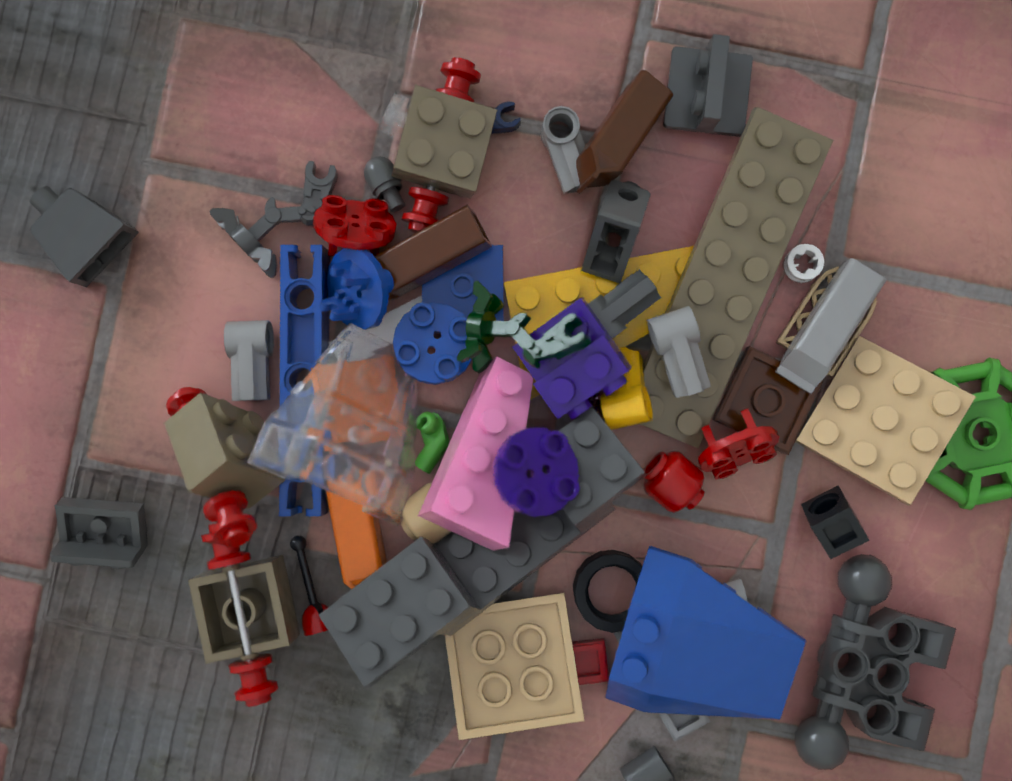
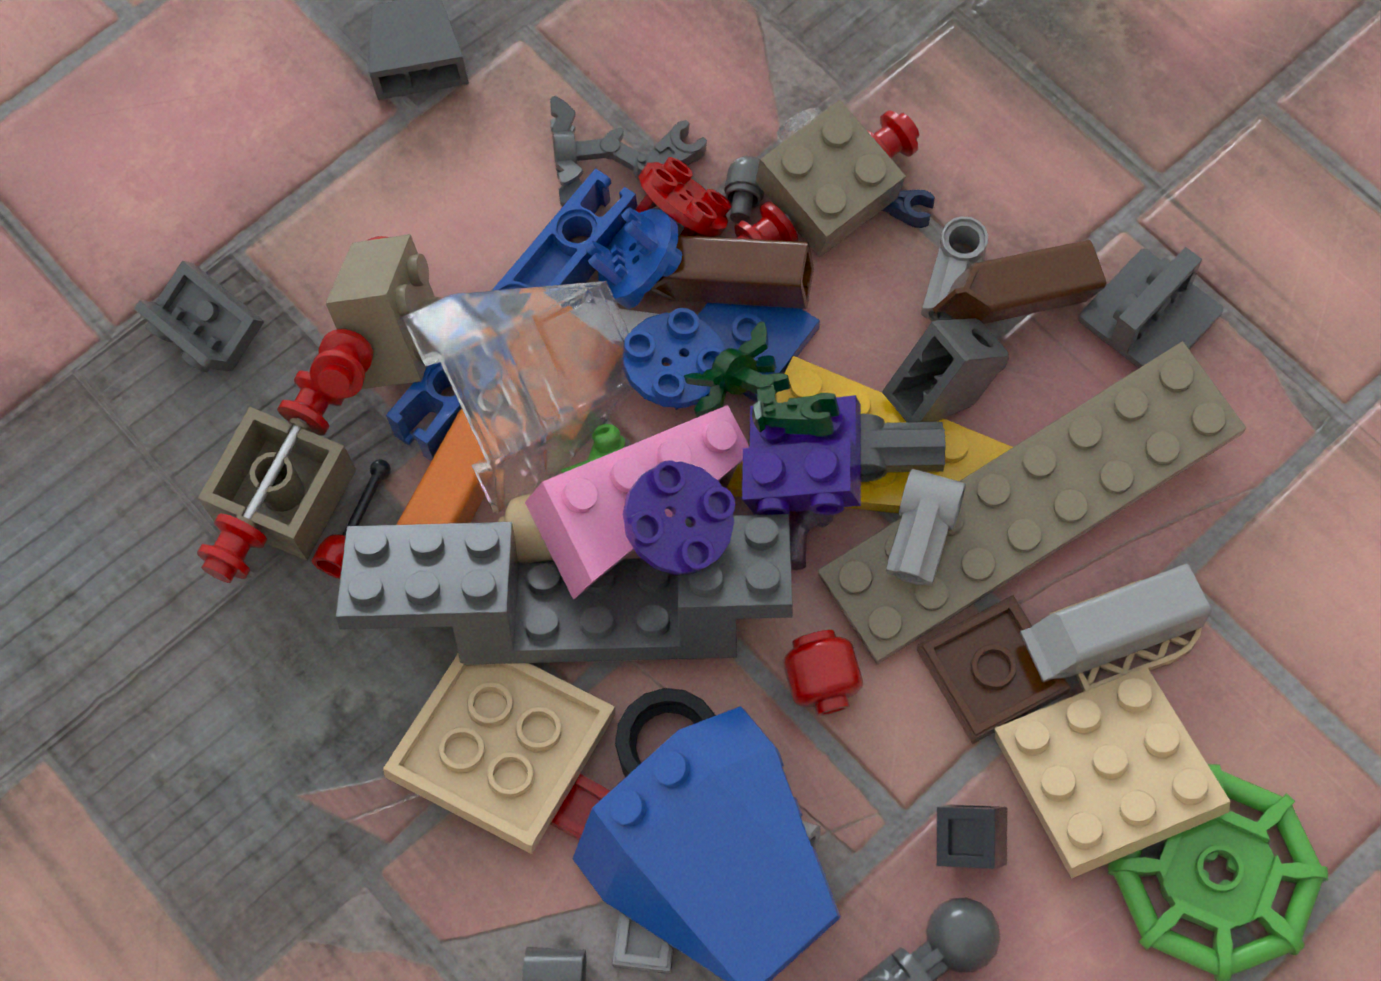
camera: 40 degrees right, 20 degrees down
light grey piece [224,320,274,401] -> none
yellow piece [601,347,653,430] -> none
red plate [698,408,780,479] -> none
white bush [783,244,824,283] -> none

